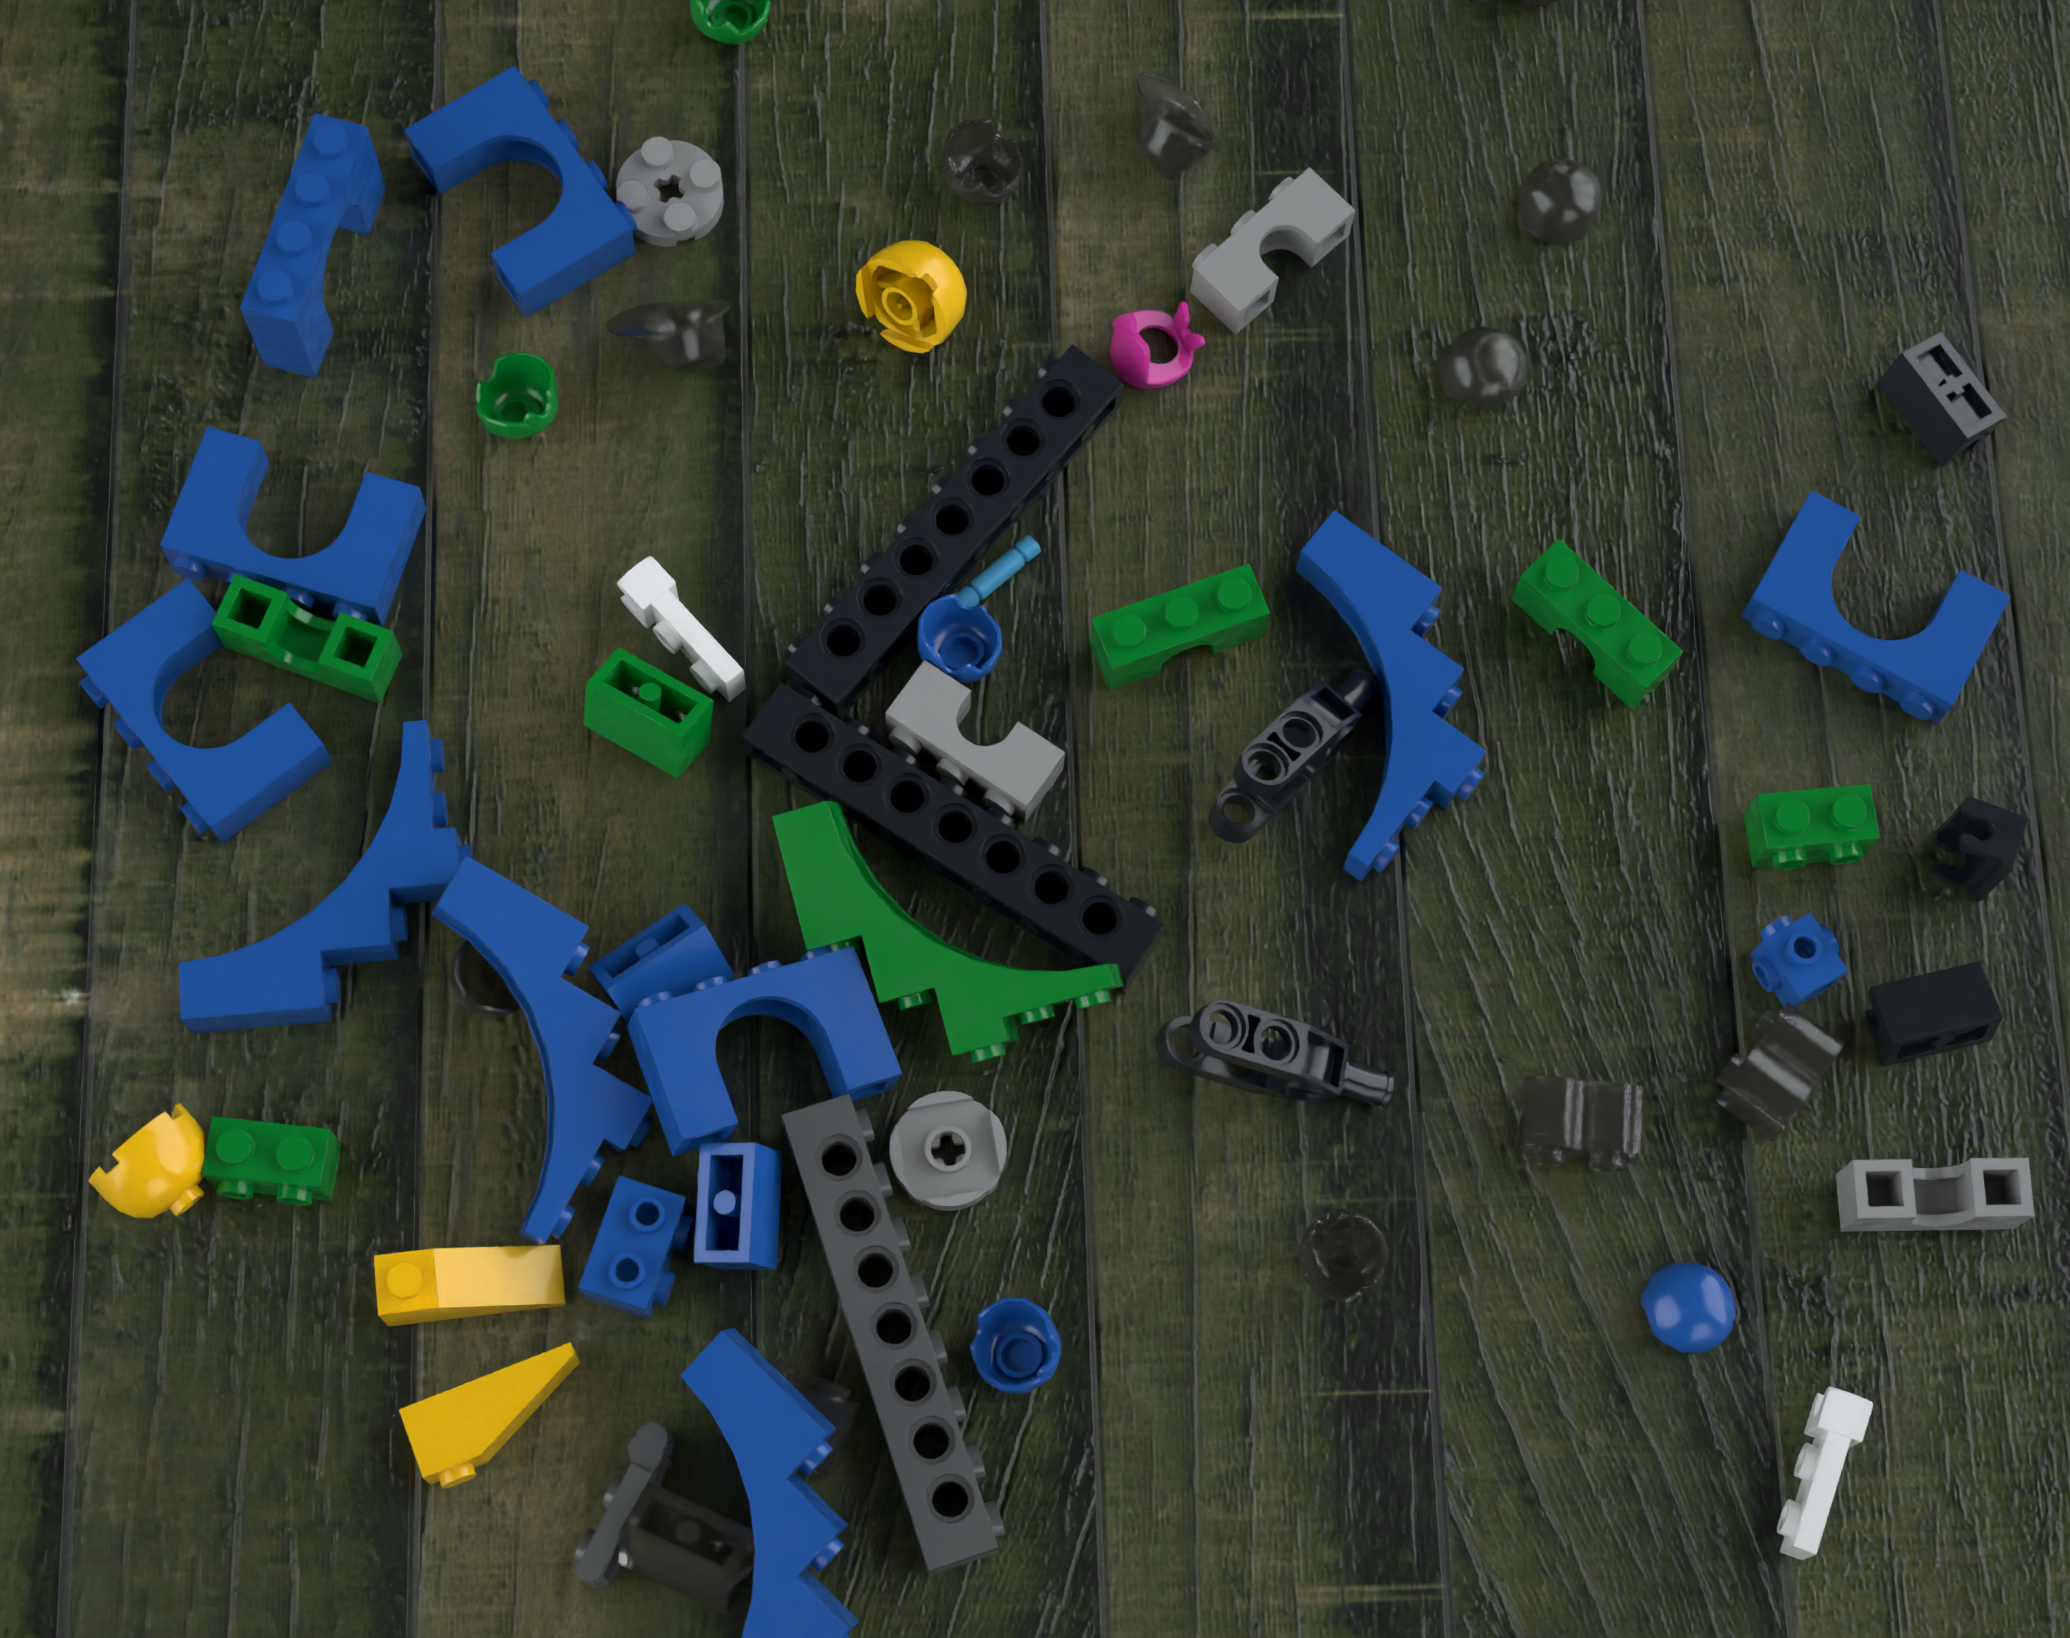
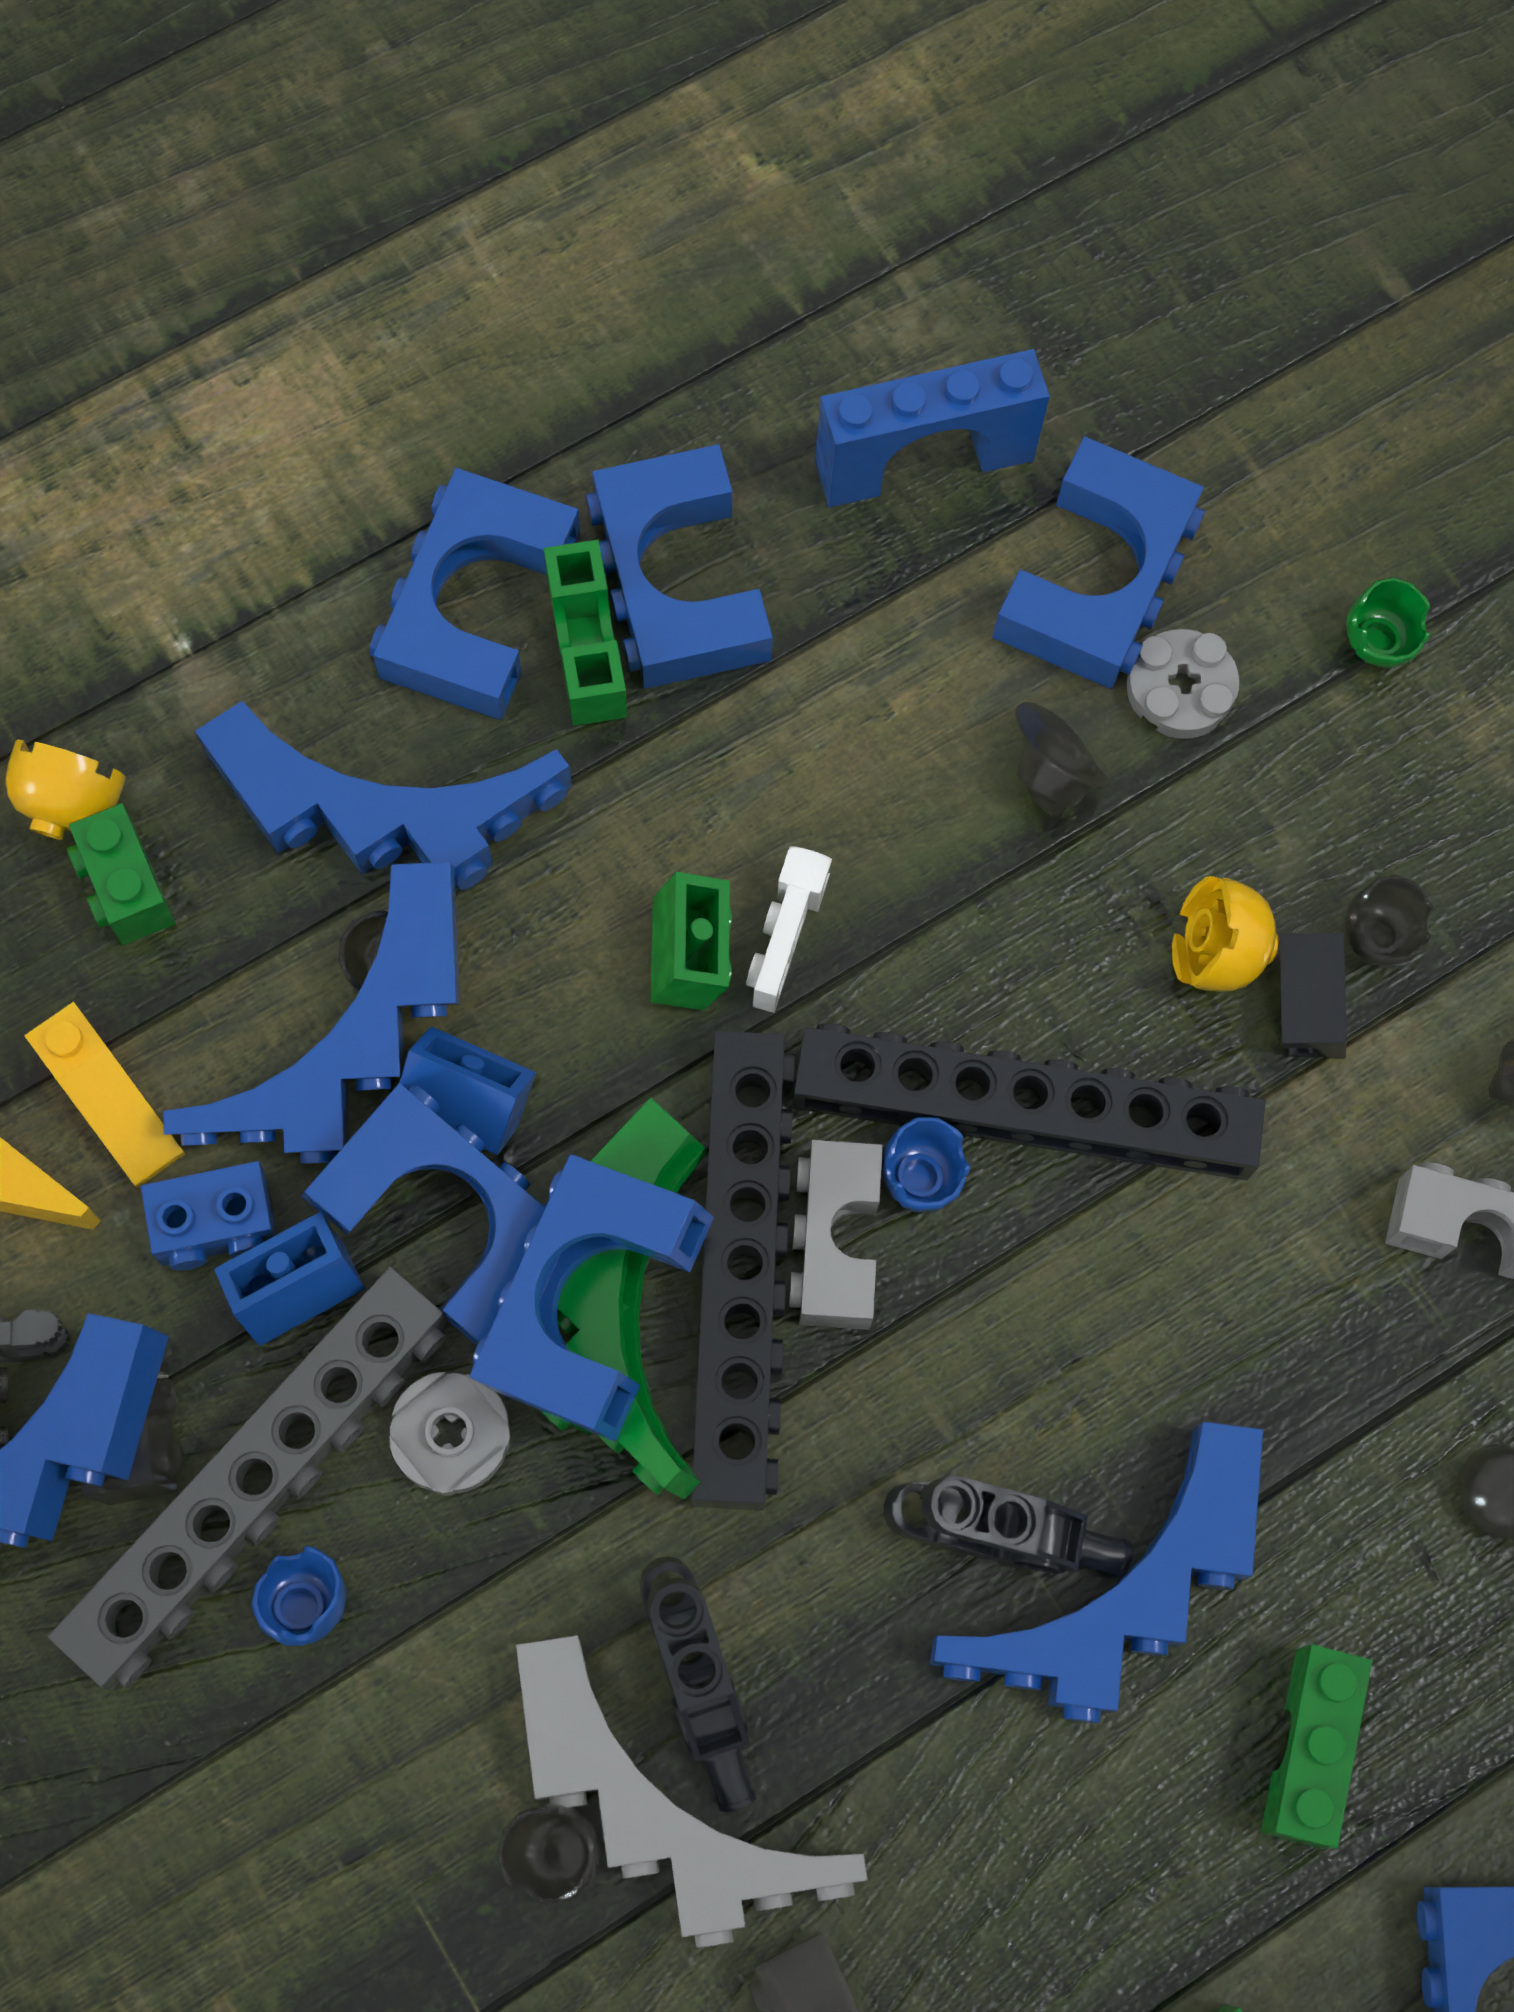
camera: 60 degrees right, 0 degrees up
green hair [475,352,559,441] -> none
dark azure wheel [955,535,1041,607] -> none
green arch [1089,563,1270,691] -> none
dark pink piece [1109,301,1205,390] -> none
none -> blue arch [469,1154,714,1442]
none -> light grey arch [516,1636,867,1948]
none -> black hinge [1280,933,1347,1059]

